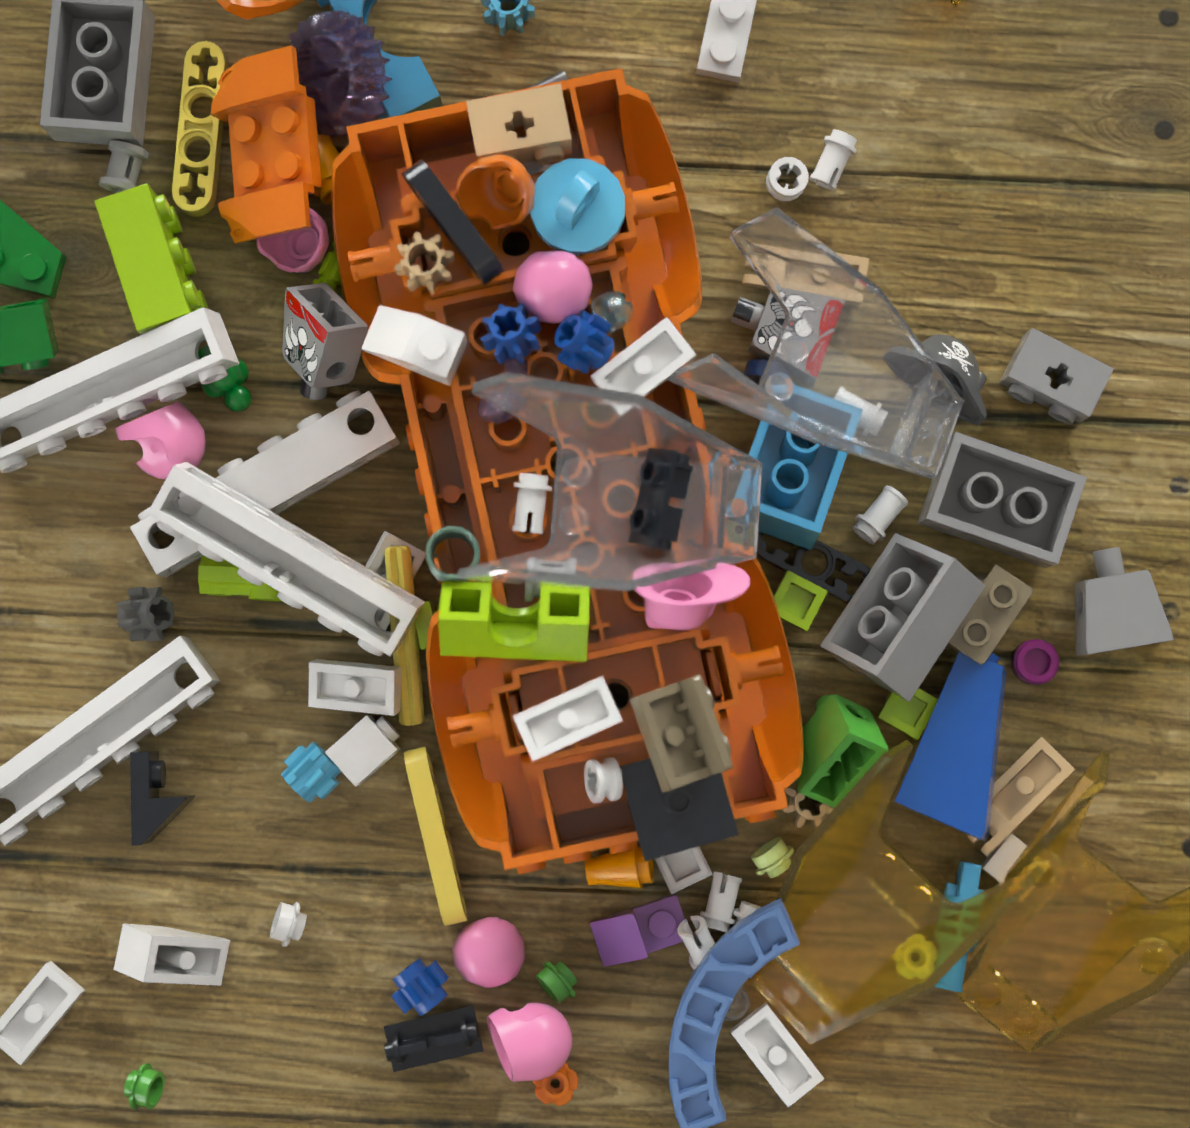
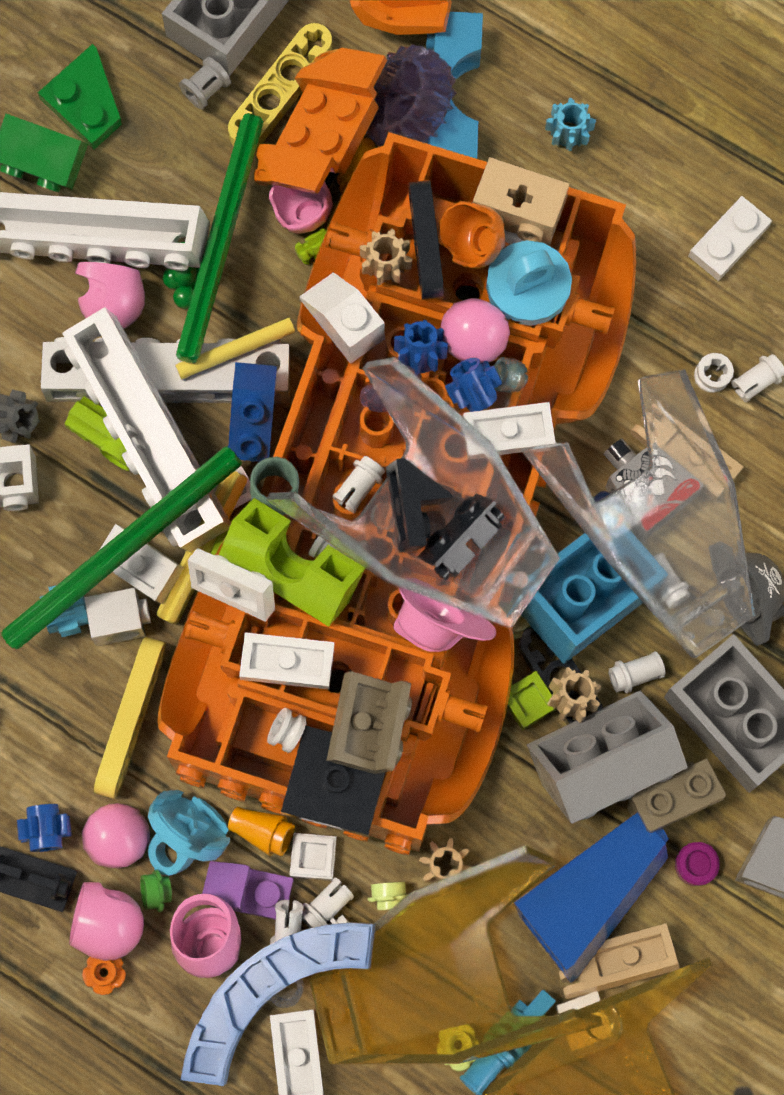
camera: 30 degrees right, 10 degrees down
lime brick [94,183,209,335] -> none
light grey torso [282,283,368,400] -> none
bright green torso [797,694,888,809] -> none
lime plate [876,688,938,740] -> none
none -> green axle [1,446,242,649]
none -> medium azure tile [148,790,230,876]
none -> bright pink helmet [170,893,241,978]
none -> light yellow bar [175,318,295,380]
none -> green axle [176,113,263,364]
none -> white plate [188,548,275,622]
none -> blue brick [228,362,277,462]
none -> black slope [386,458,453,553]
none -> tan gear [547,667,601,723]

